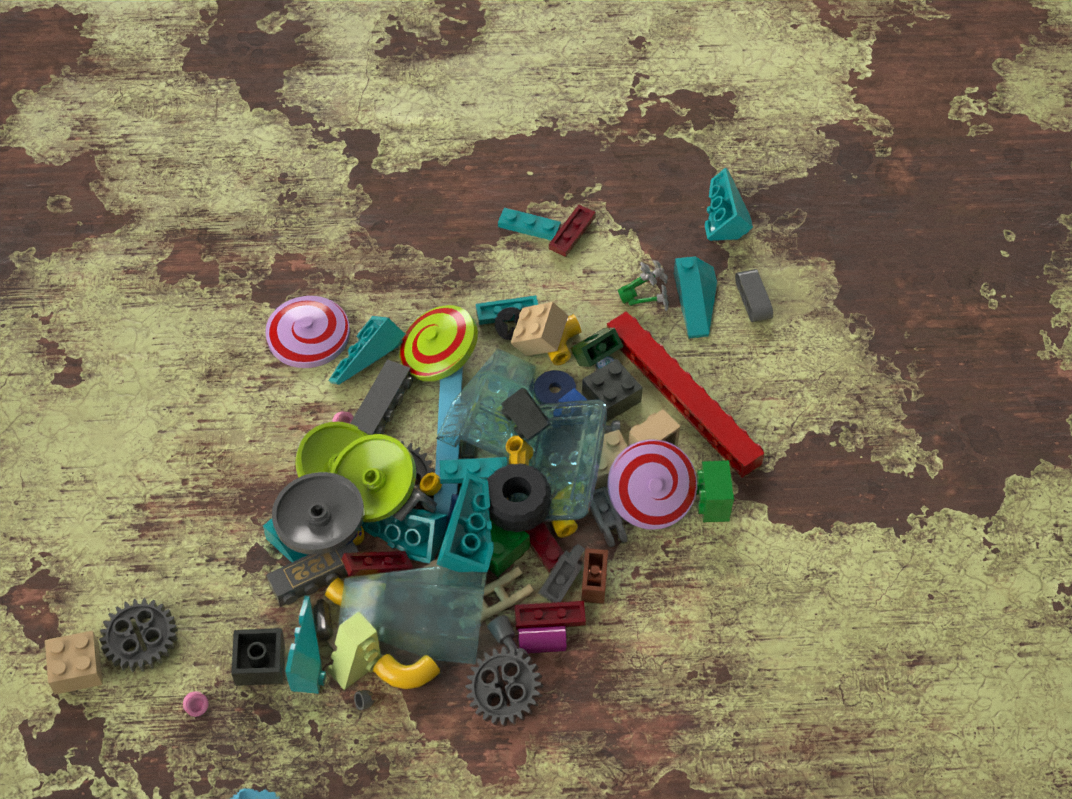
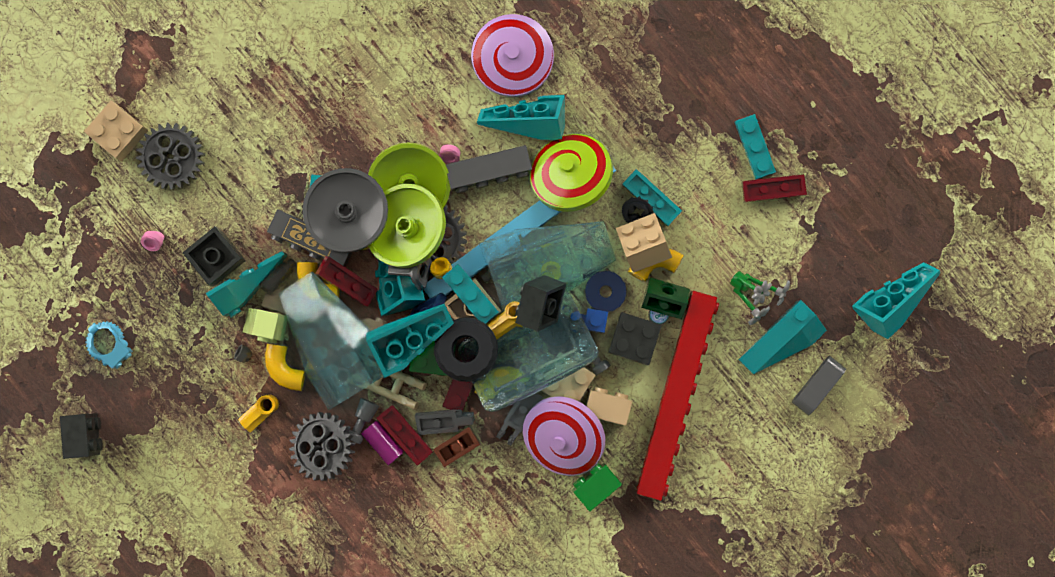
camera: 55 degrees right, 30 degrees up
none -> yellow piece [238,395,279,433]

